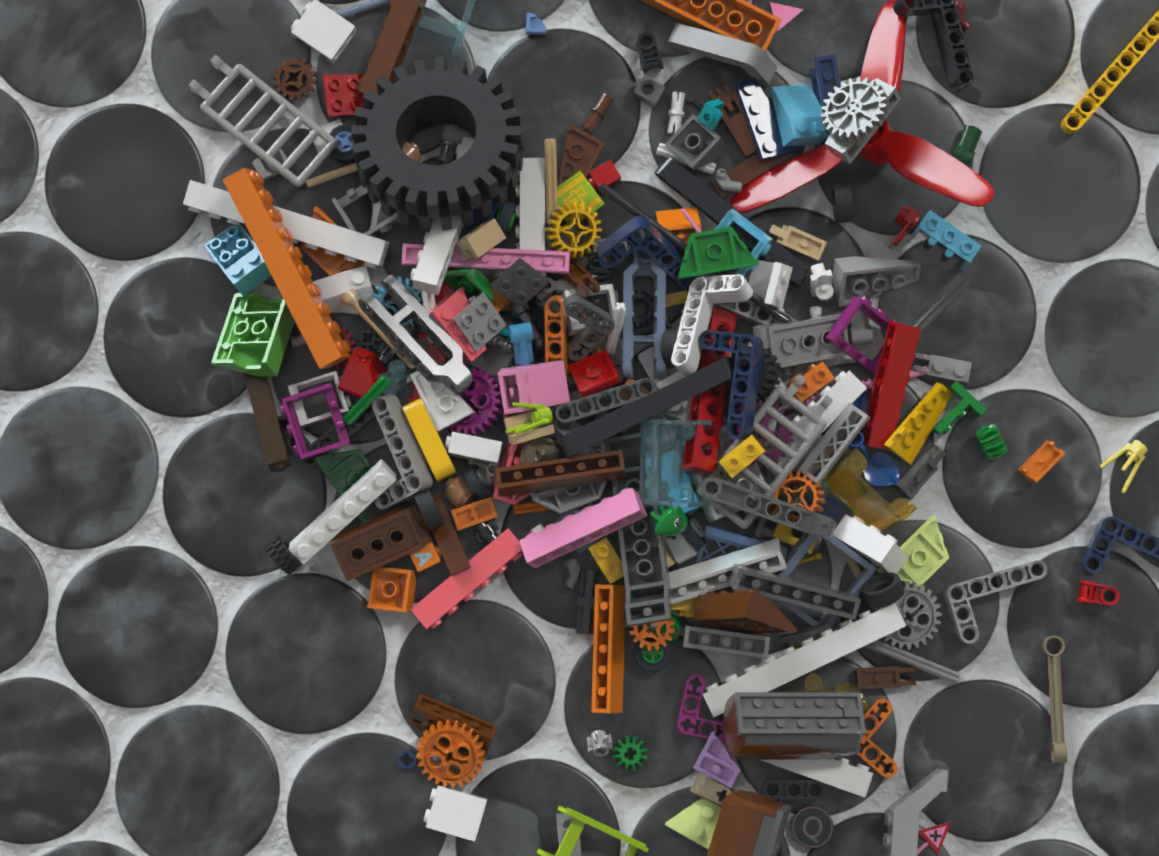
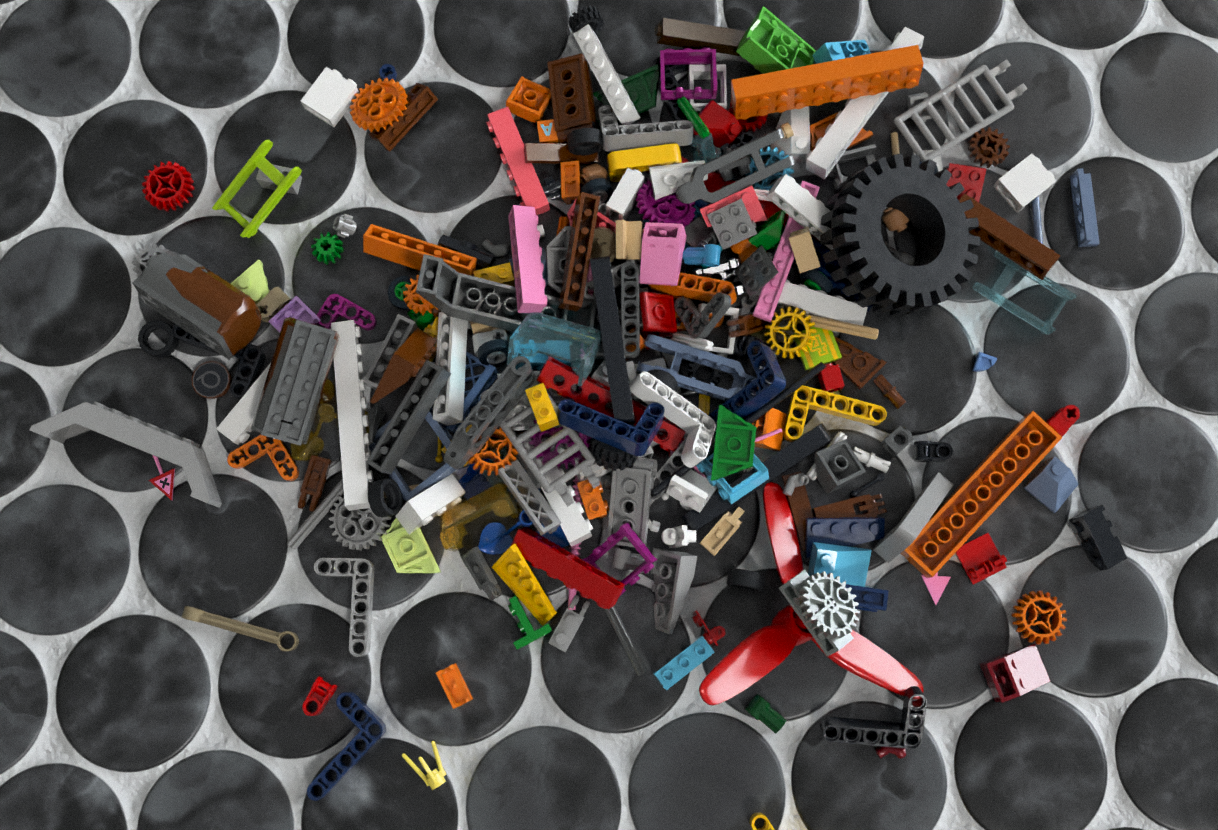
camera: 110 degrees right, 5 degrees down
lime plant [505,402,553,435] -> none
green piece [650,505,688,536] -> none
teal bracket [697,99,724,131] -> none
green gear [976,424,1007,460] -> none
none -> yellow beam [783,386,887,442]

